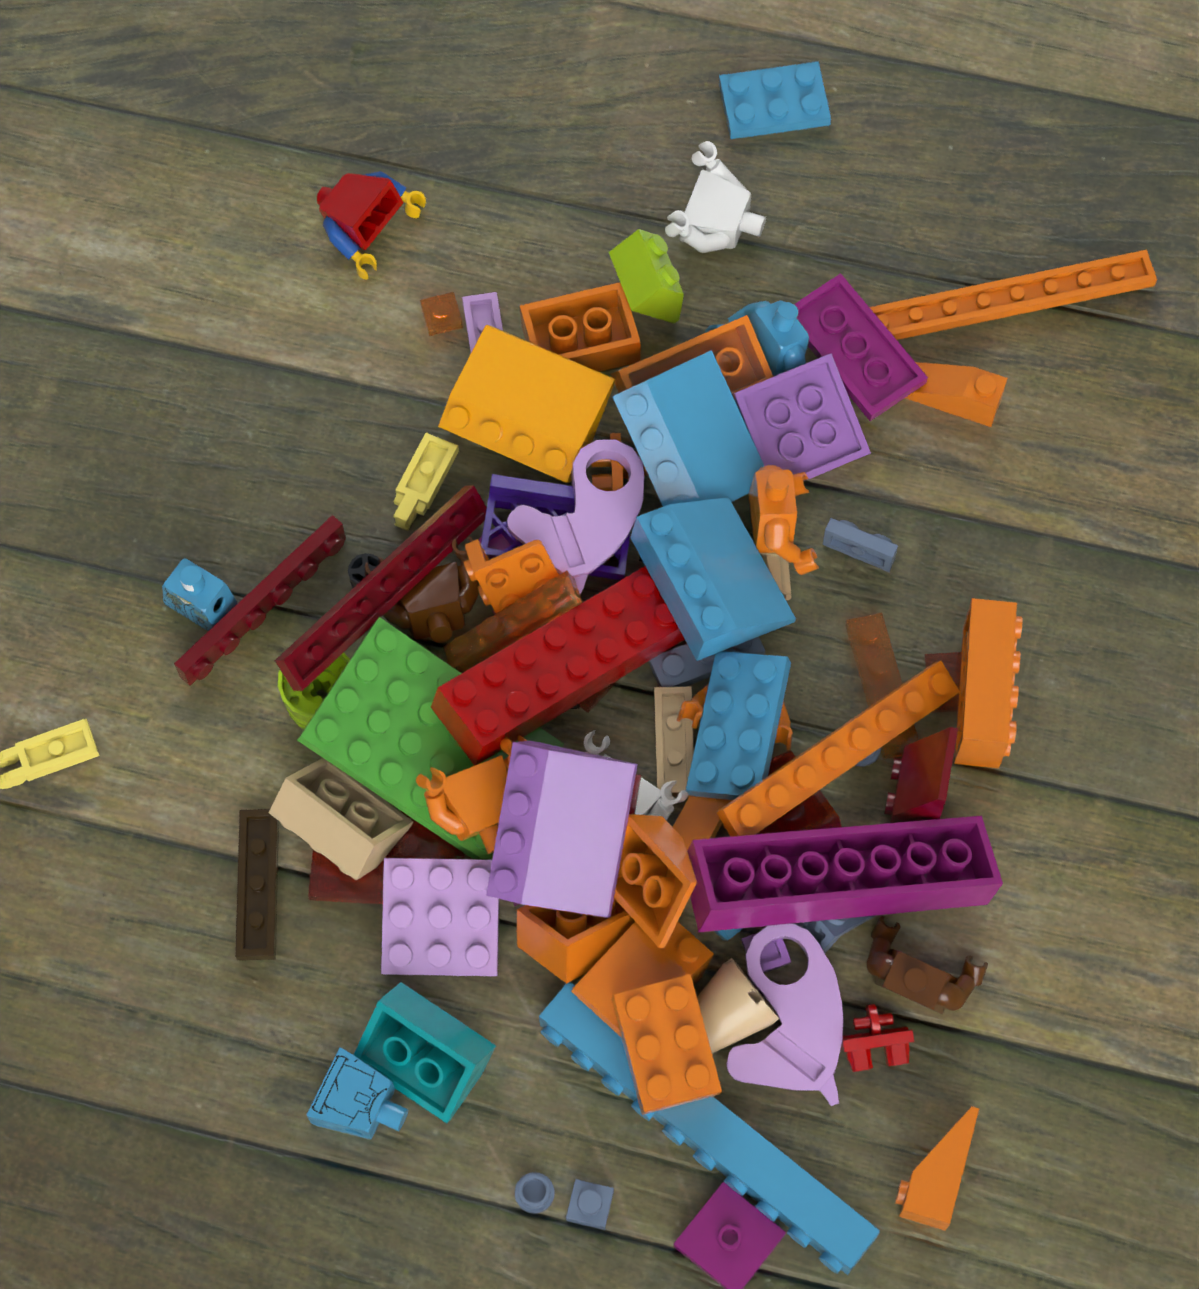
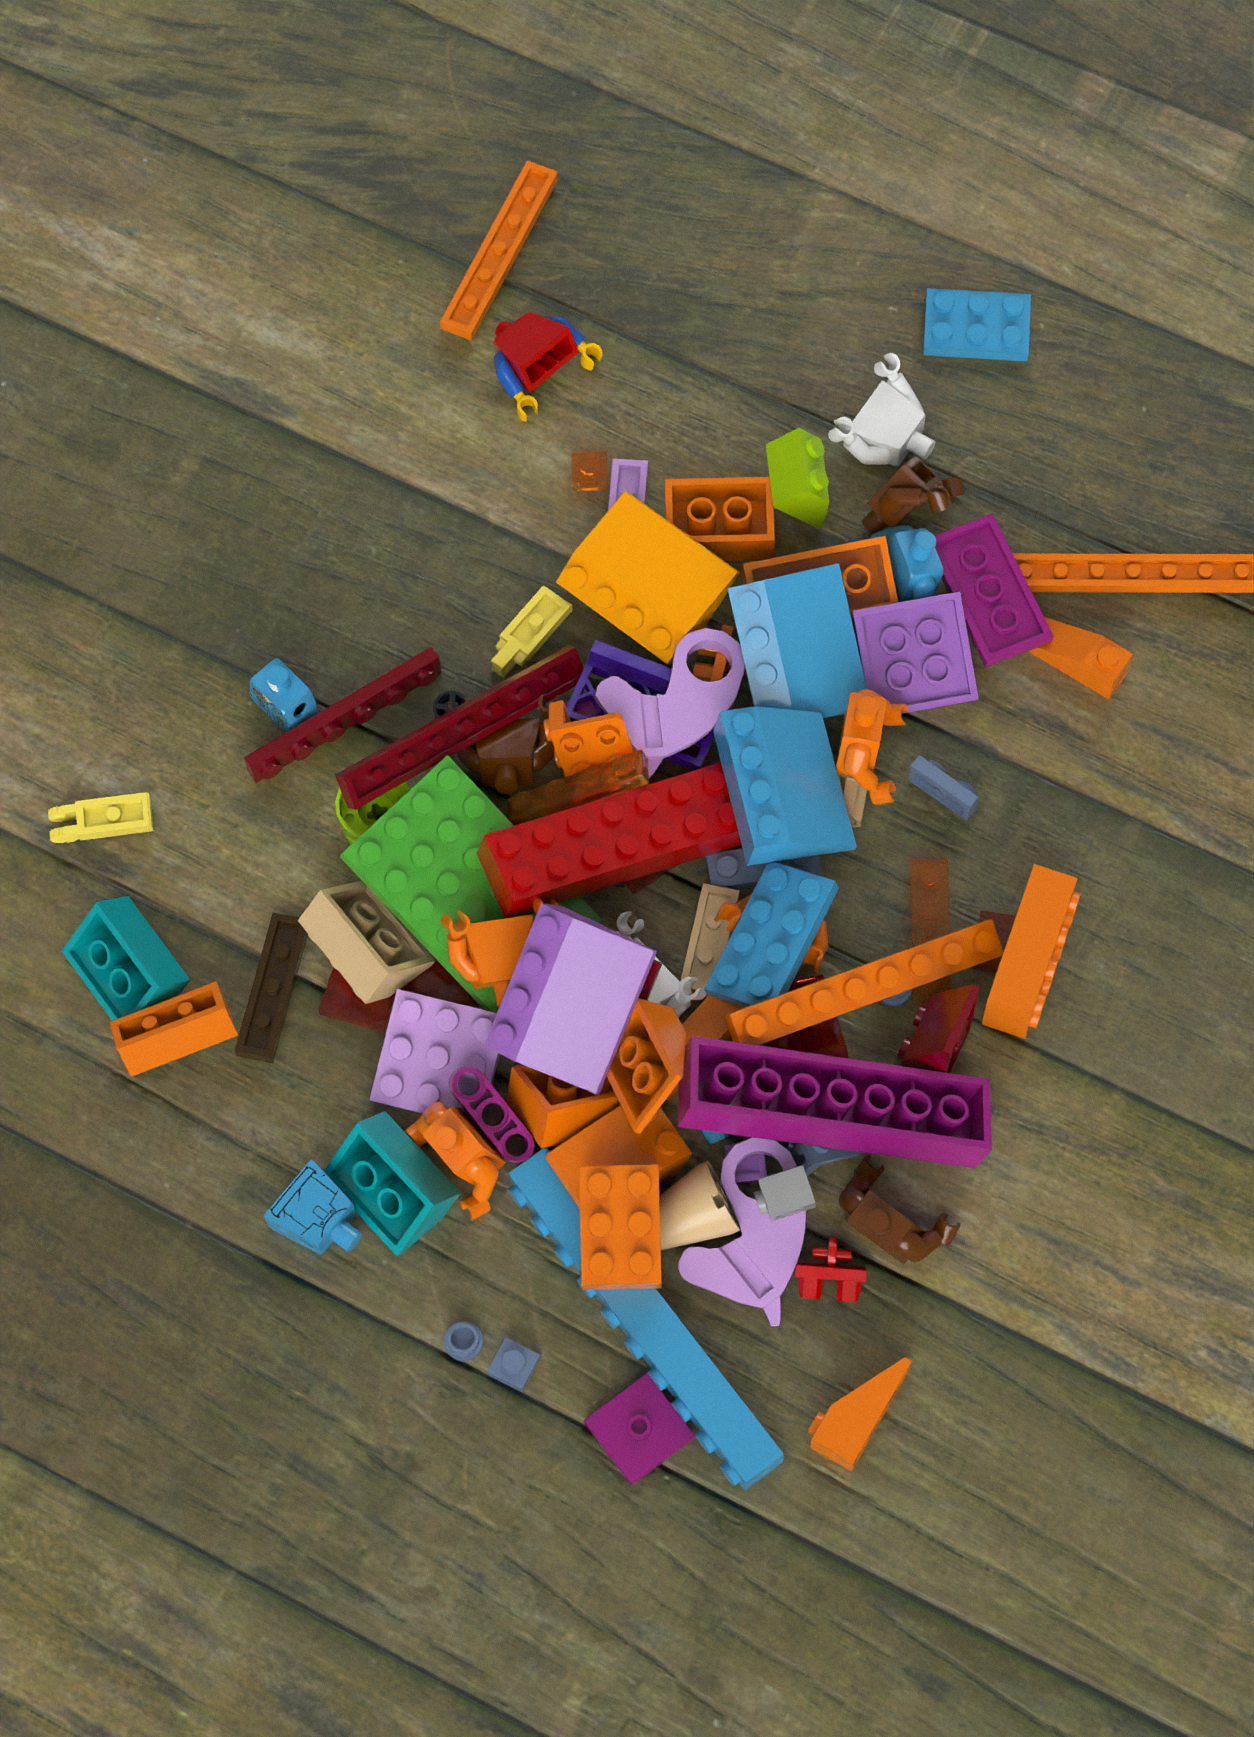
camera: 15 degrees right, 0 degrees up
none -> teal slope [62,896,190,1021]
none -> orange brick [109,981,238,1077]
none -> orange torso [404,1102,507,1221]
none -> orange plate [440,160,558,341]
none -> magenta beam [448,1066,534,1163]
none -> light grey brick [754,1165,816,1222]
none -> reddish brown torso [862,455,965,534]

